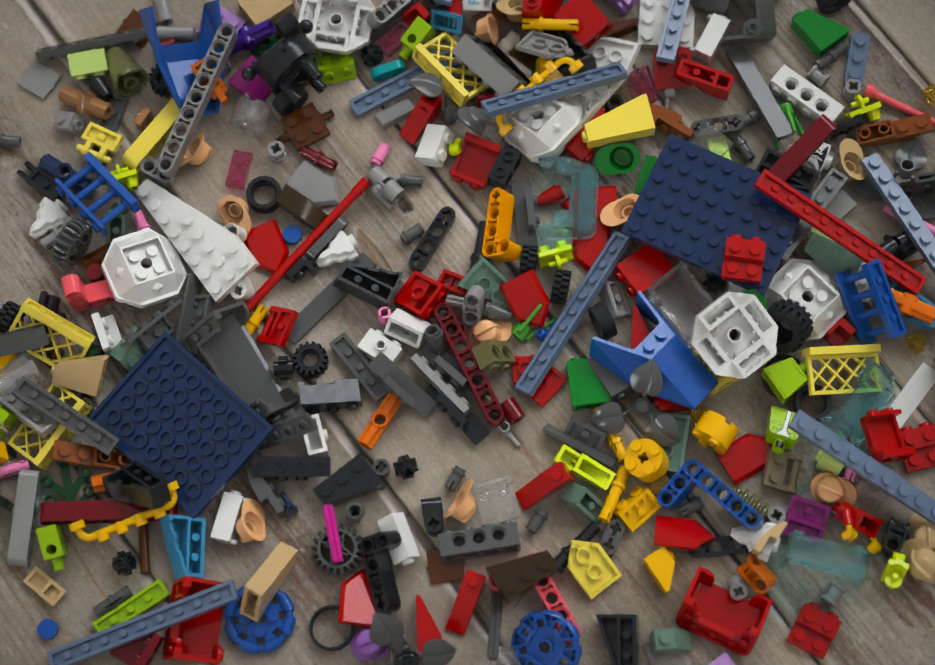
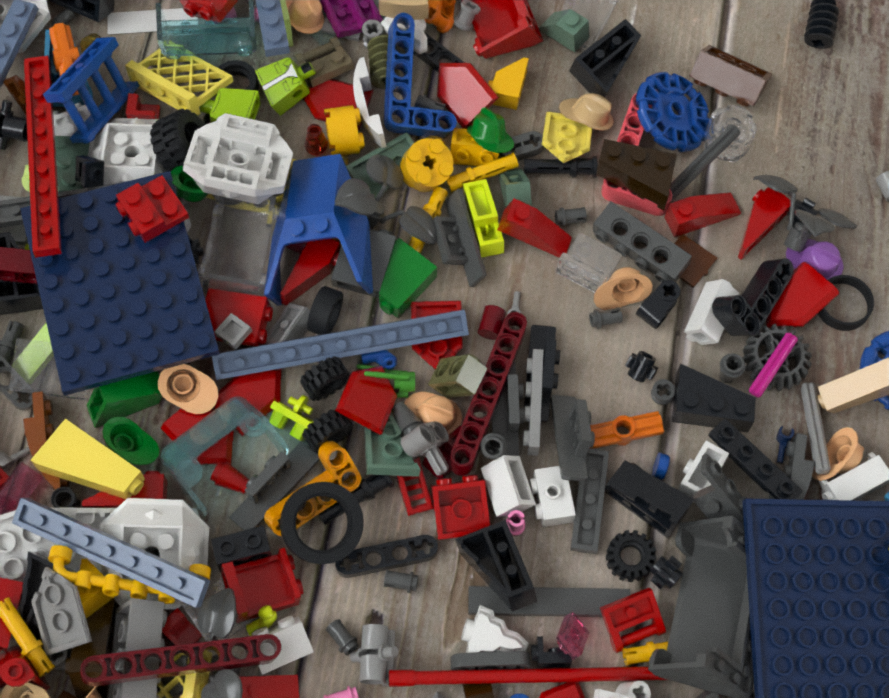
camera: 140 degrees left, 5 degrees down
none -> black bracket [75,155,104,188]
none -> dark red beam [80,634,282,686]
none -> light grey plate [214,313,252,350]
none -> black tyre [280,482,364,564]
none -> clear red cone [304,124,328,156]
none -> white slope [353,57,387,148]
none -> green piece [467,107,514,153]
none -> clear pink plate [556,612,590,660]
none -> tan piece [559,93,614,131]
none -> blue tile [652,452,670,480]
none -> light grey axle [801,382,831,475]

